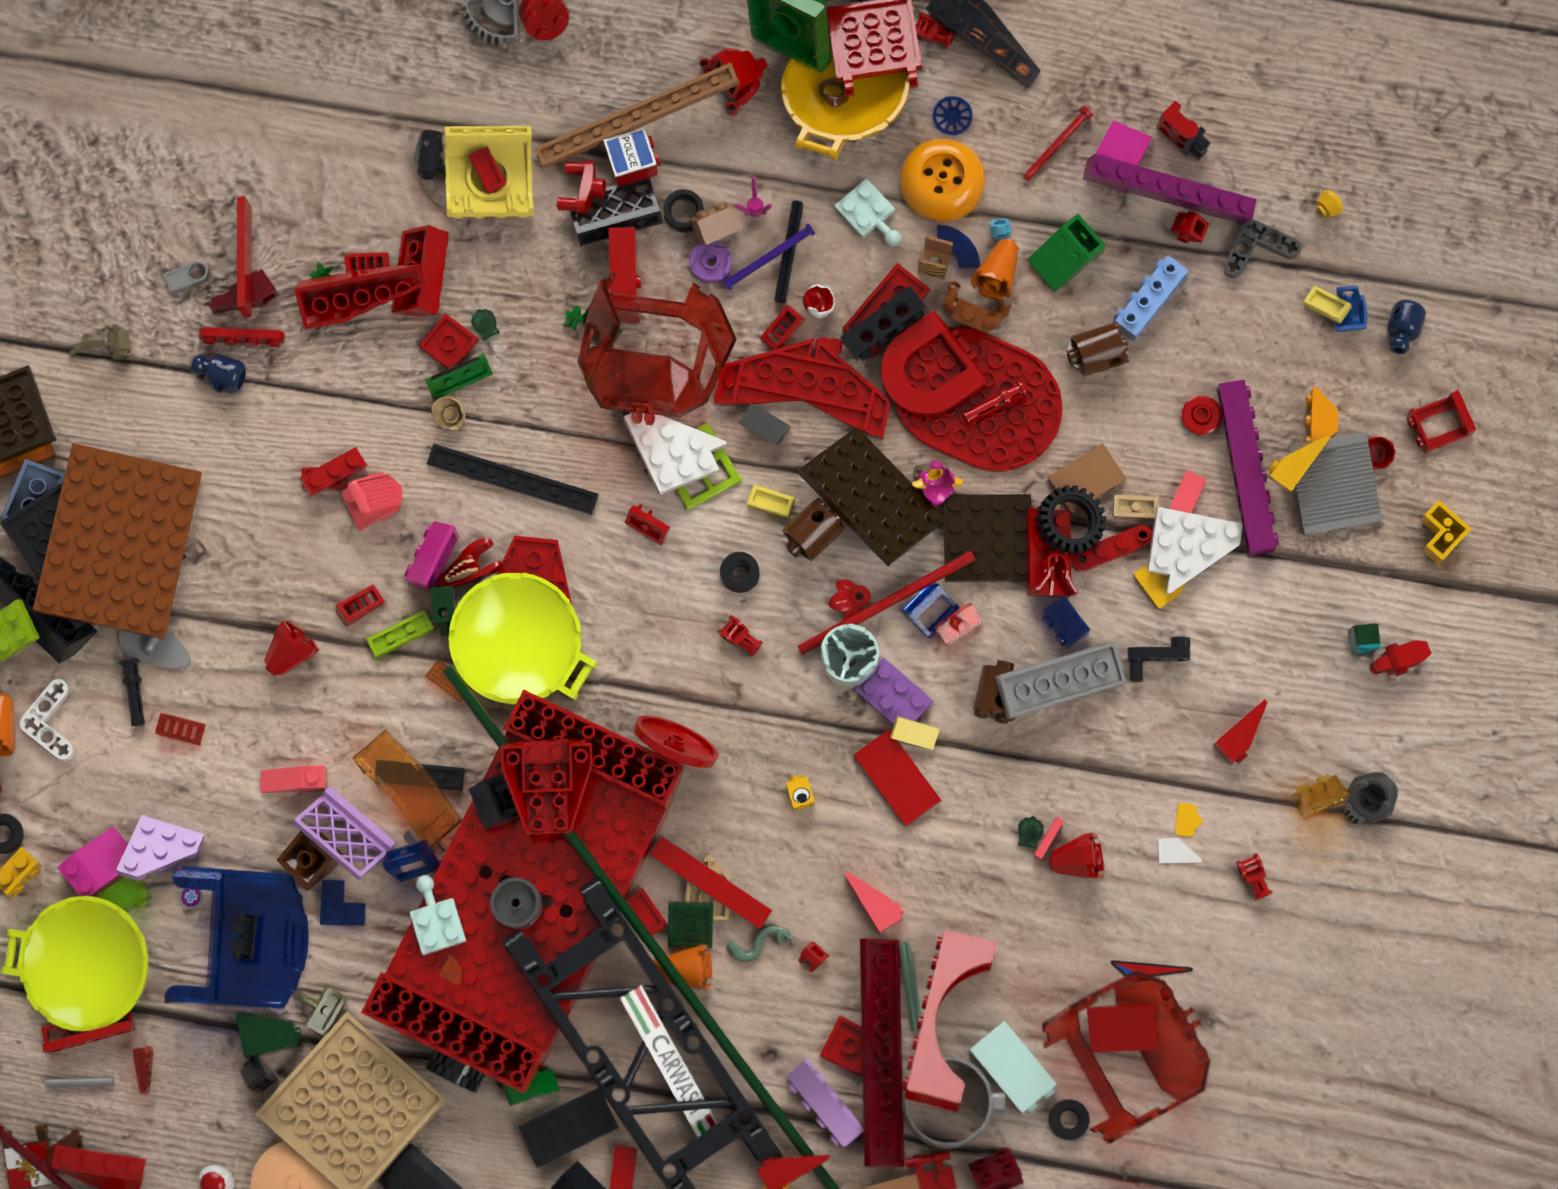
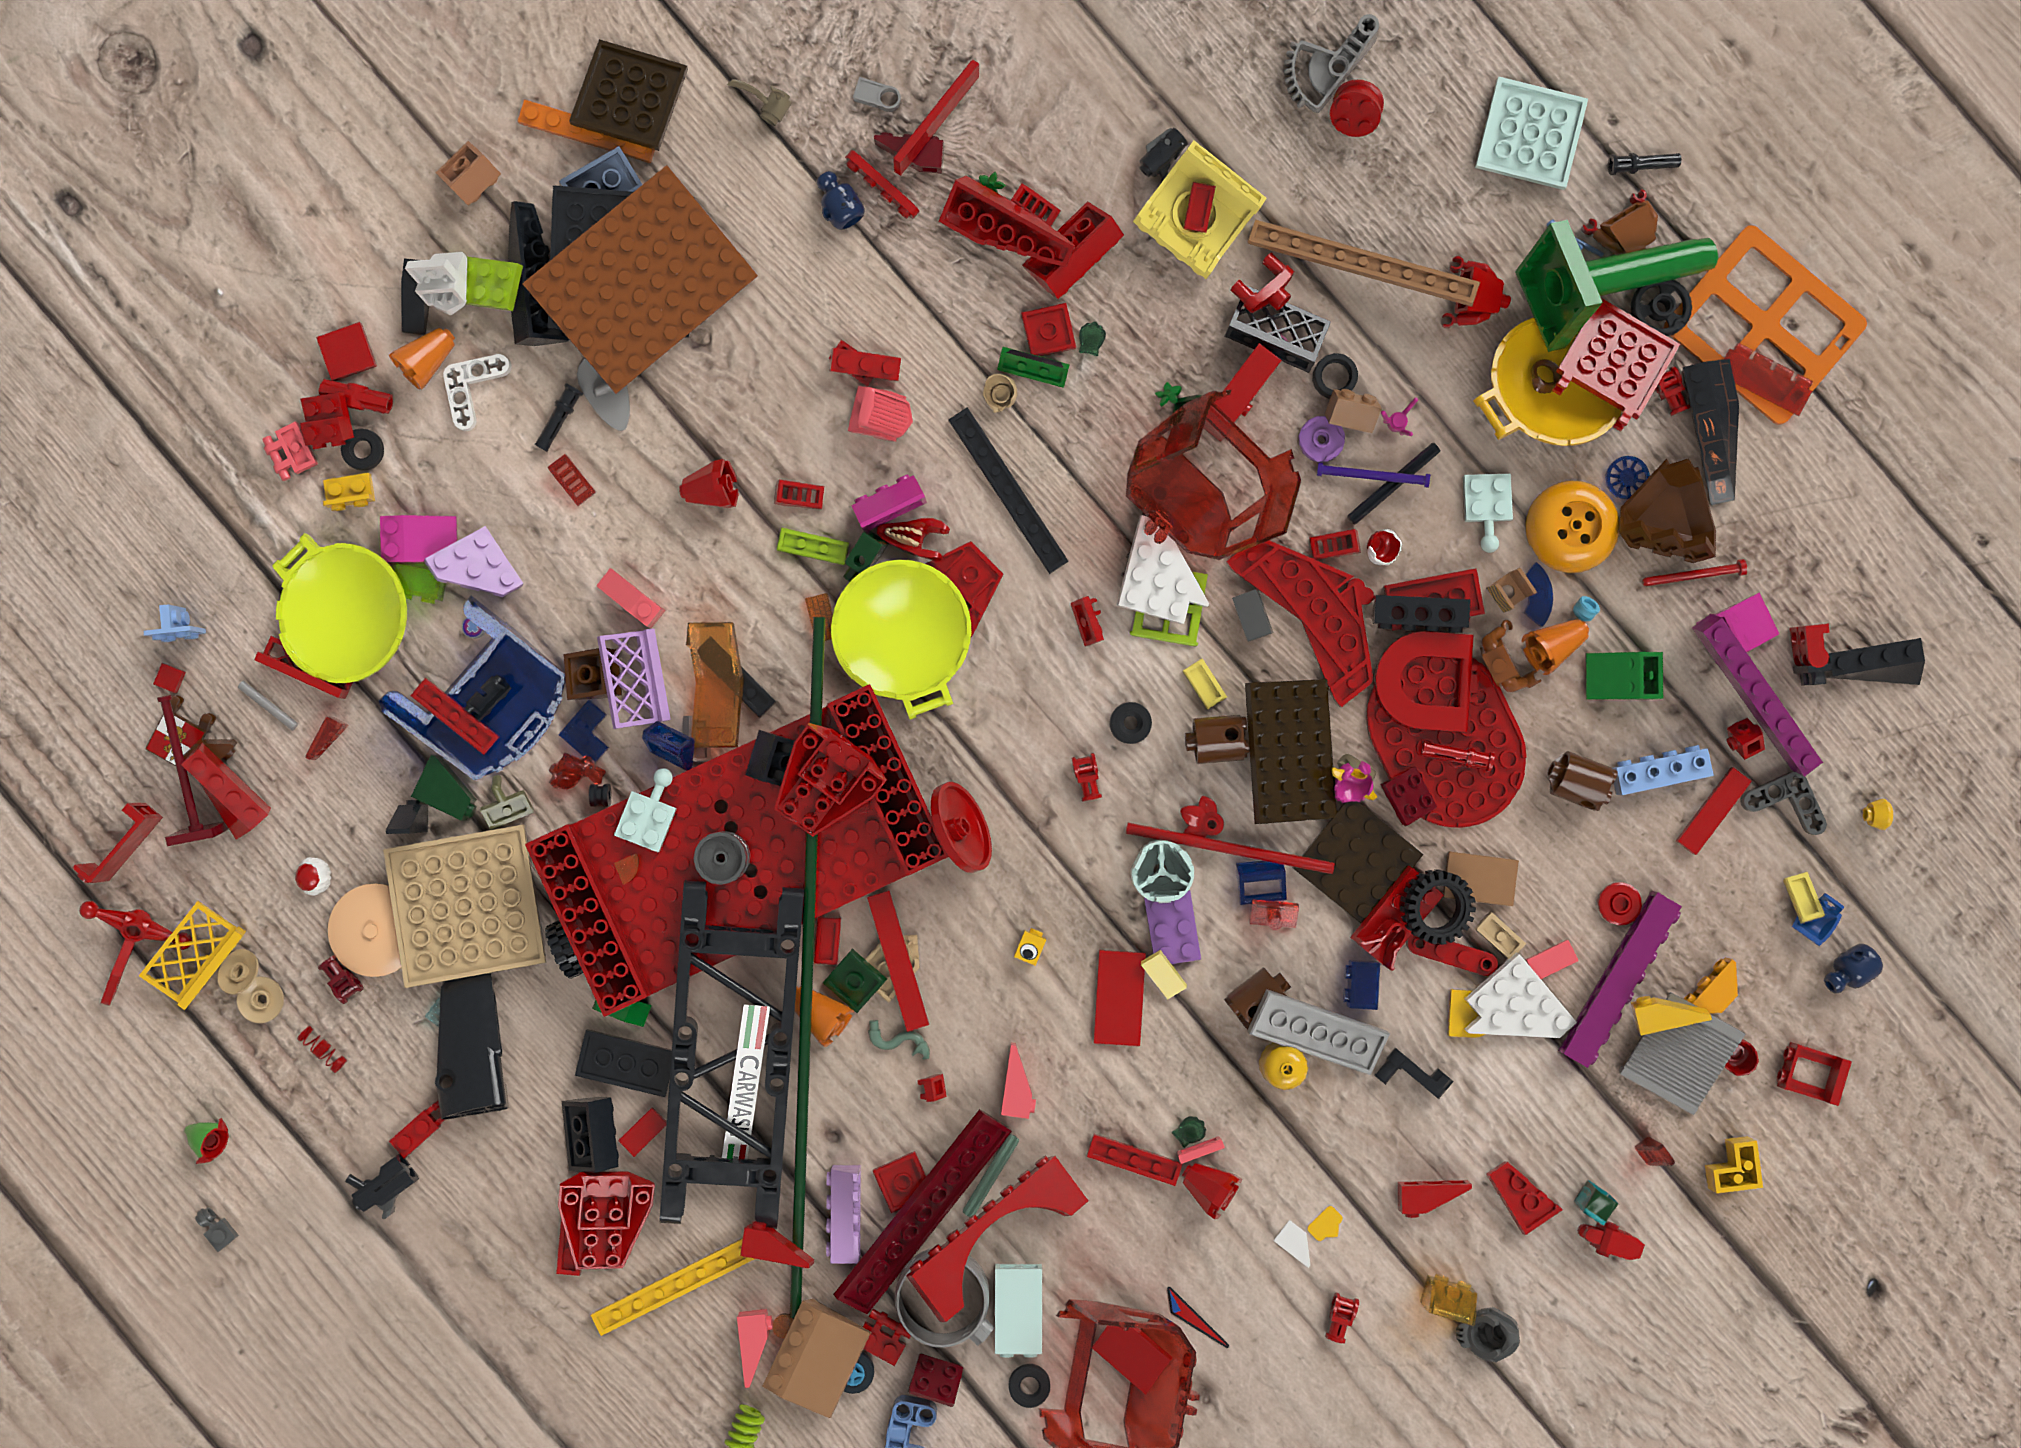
camera: 40 degrees right, 10 degrees up
piece [604,128,660,187] -> none
none -> red tile [410,678,500,755]
none -> clear red animal [549,753,606,789]
none -> black wheel [589,784,612,807]
none -> red plate [1086,1133,1183,1186]
none -> yellow cylinder [1259,1042,1308,1090]
none -> dark red bracket [1380,767,1437,826]
none -> red wing [1486,1161,1563,1235]
none -> reddish brown panel [1619,458,1716,563]
none -> clear red slope [1635,1137,1675,1166]
none -> red tile [1676,767,1752,855]
none -> black wedge [1825,638,1925,685]

